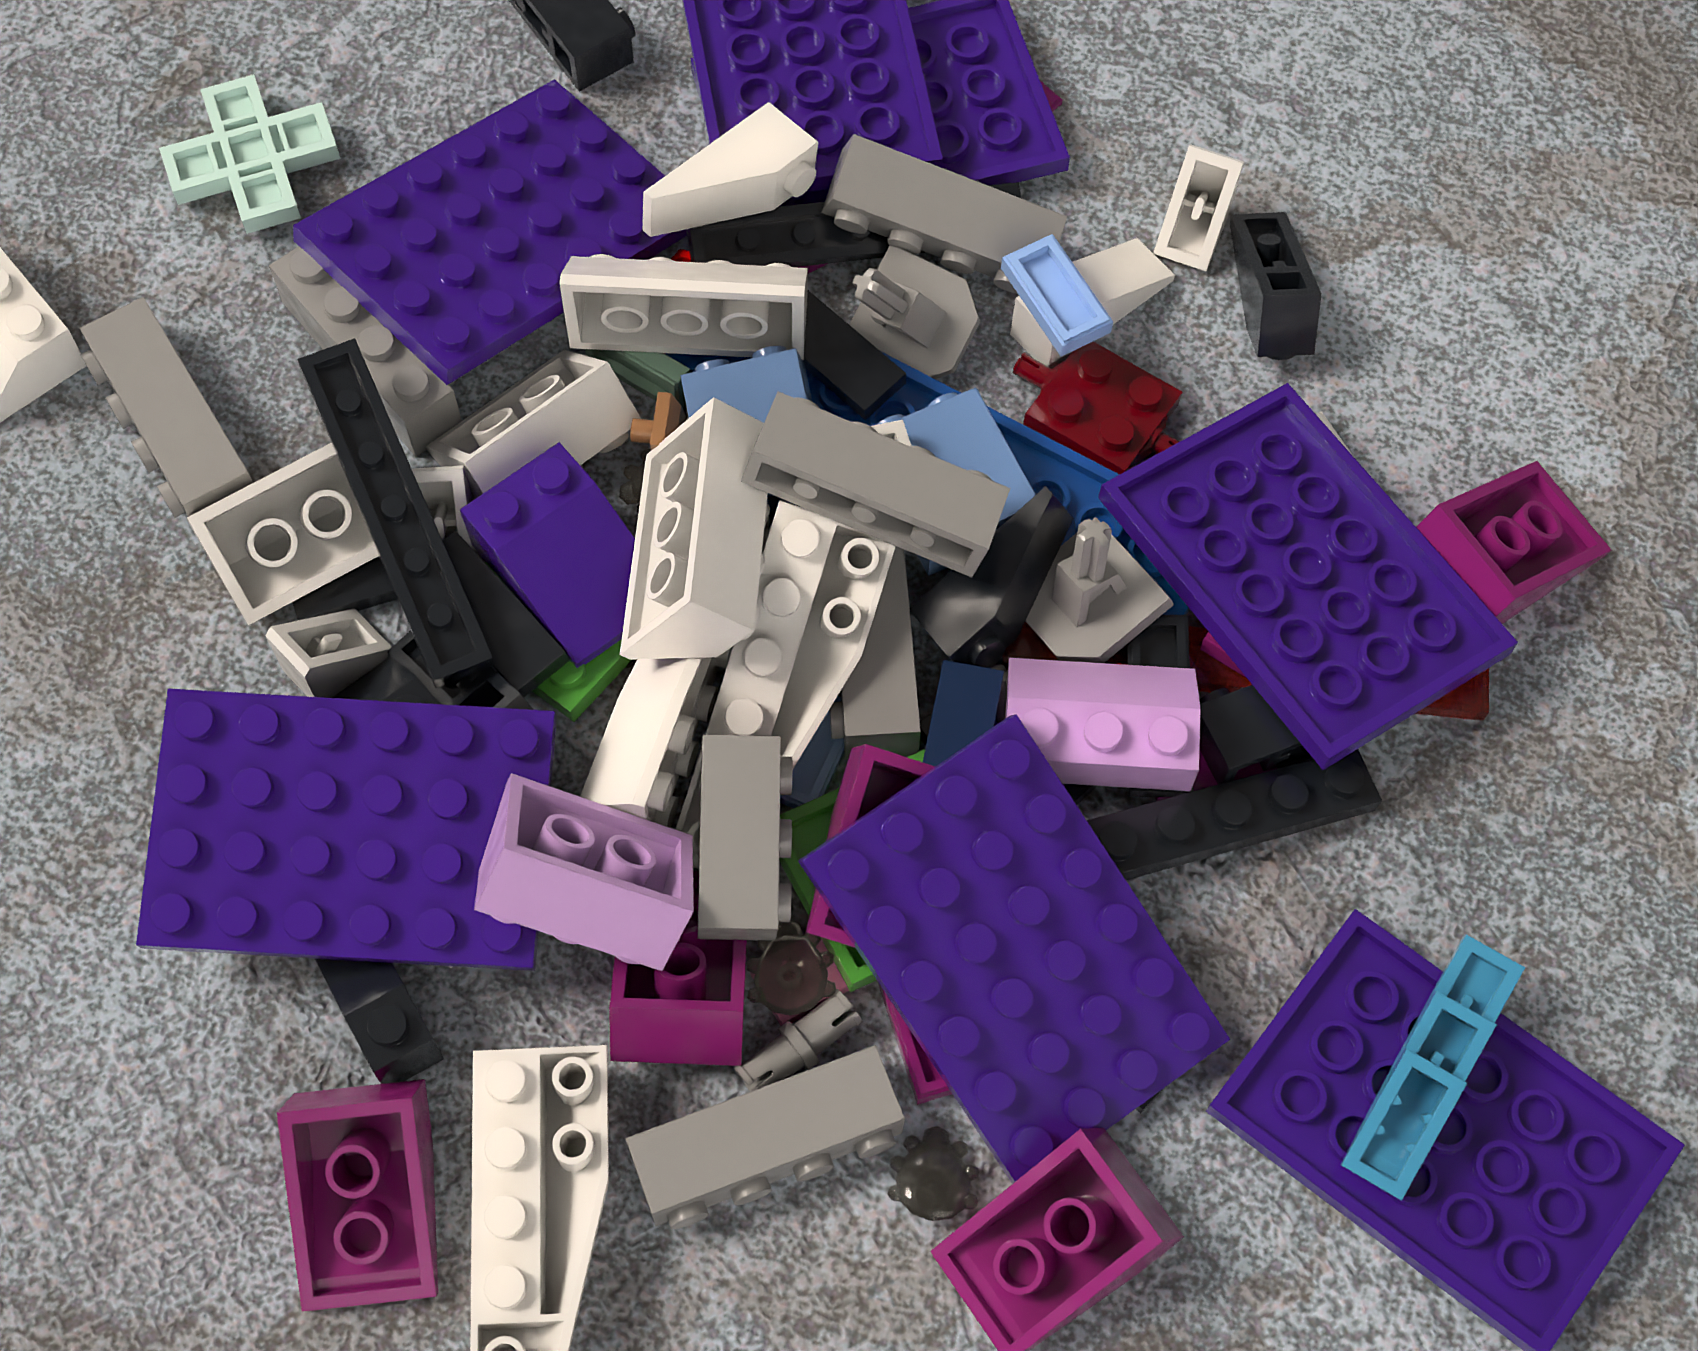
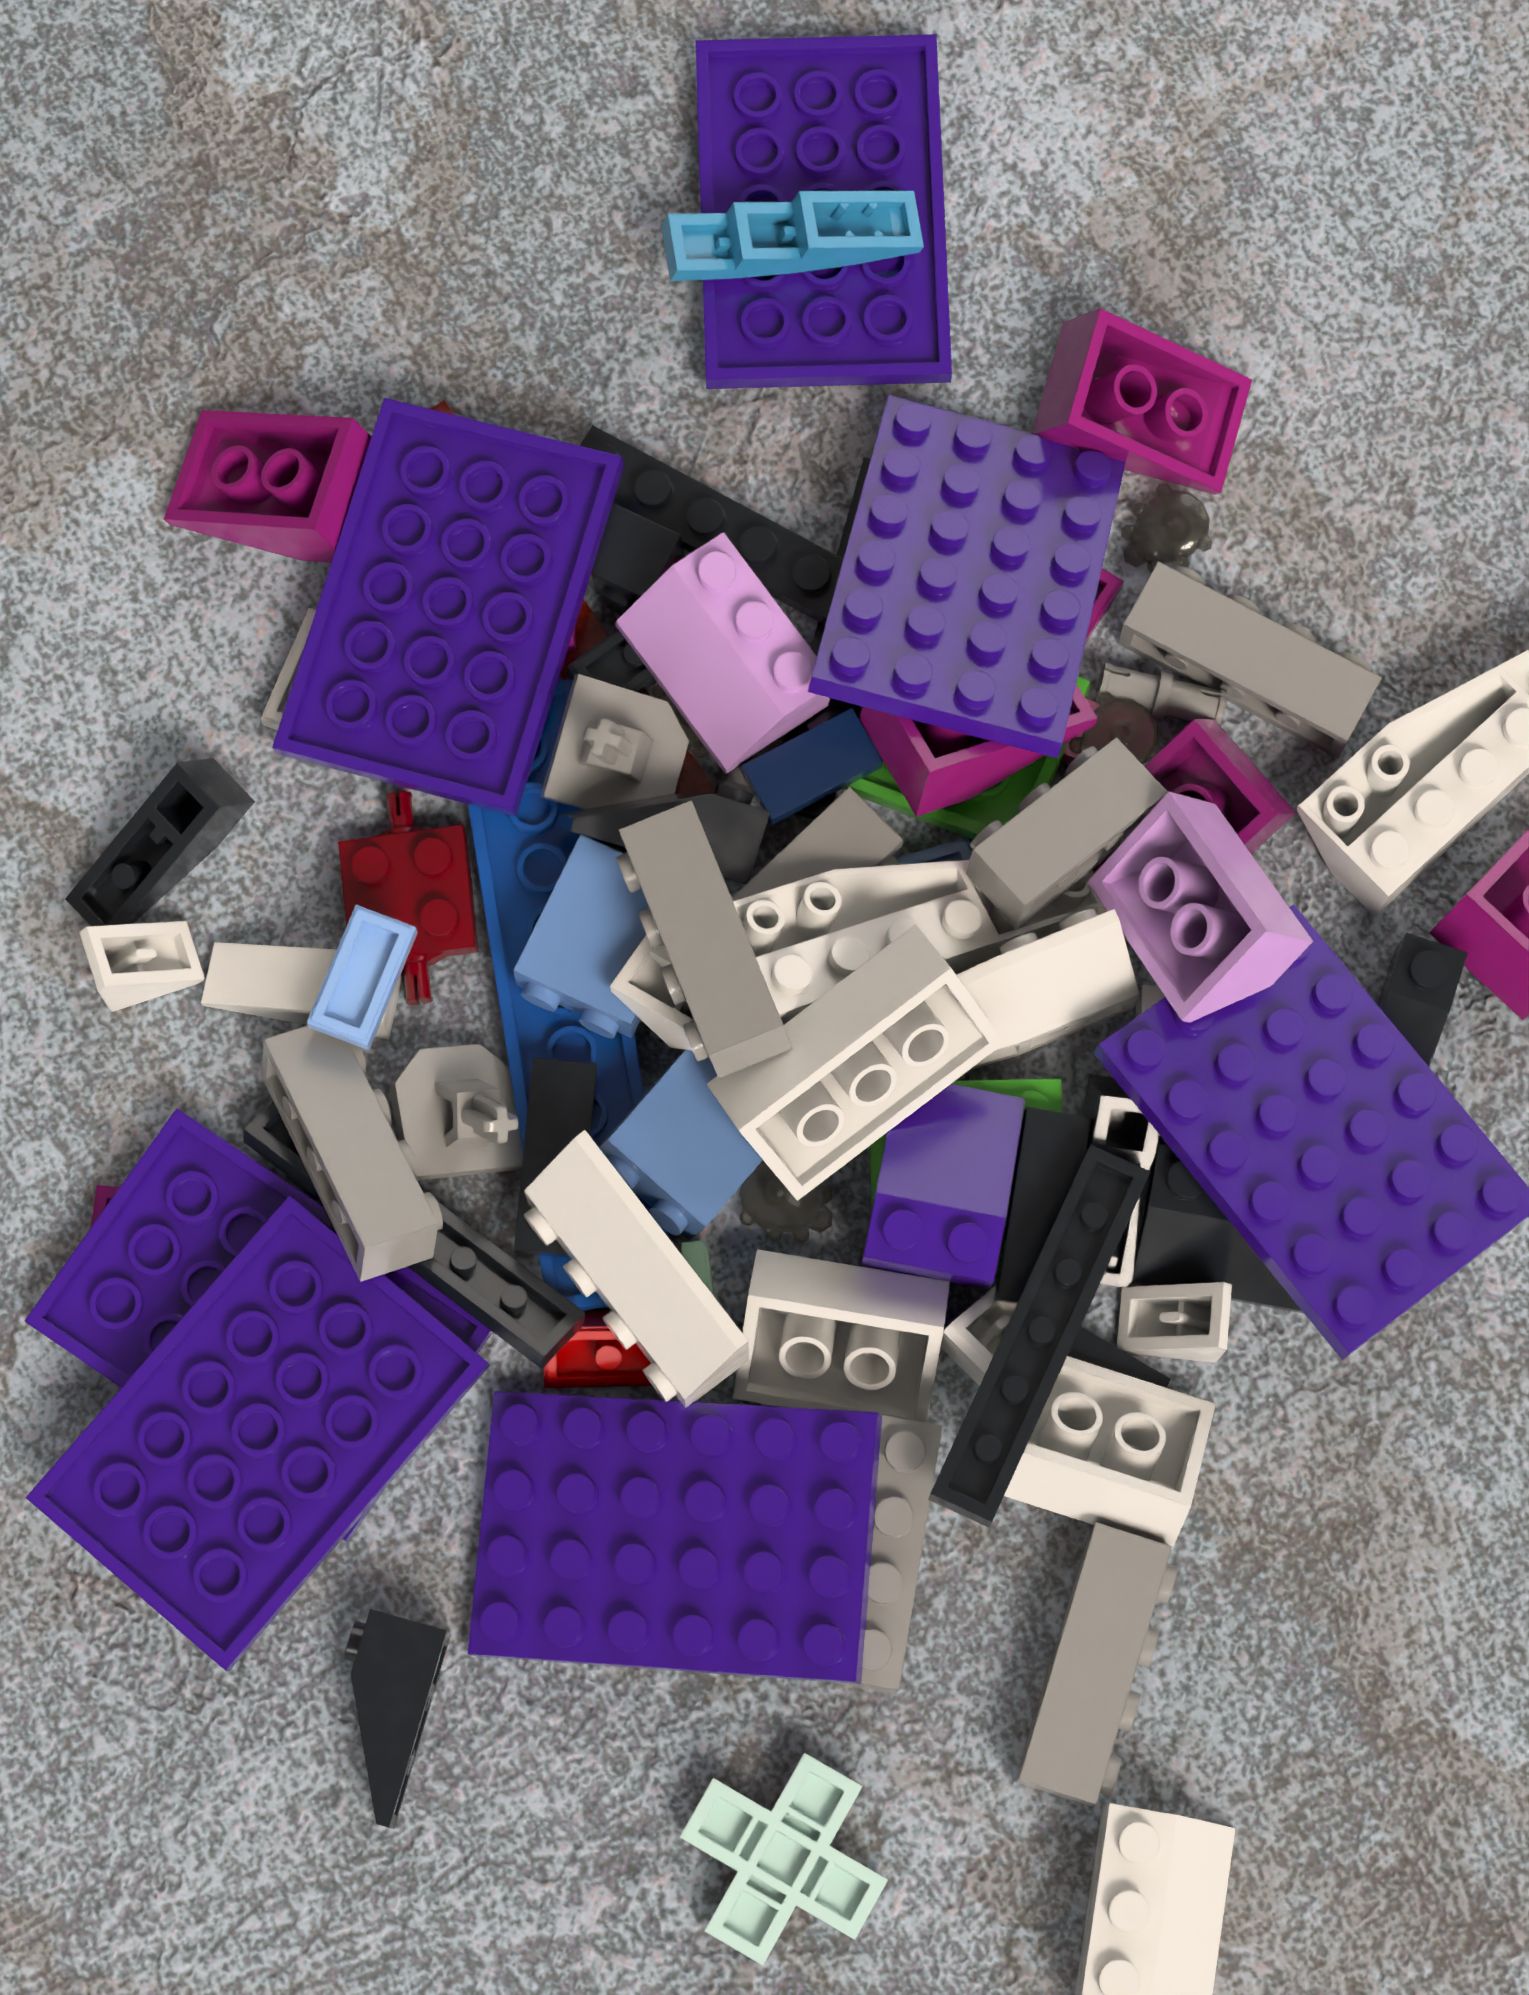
camera: 130 degrees left, 10 degrees up
medium nougat piece [630,392,687,450] -> none
white slope [643,102,818,237] -> none

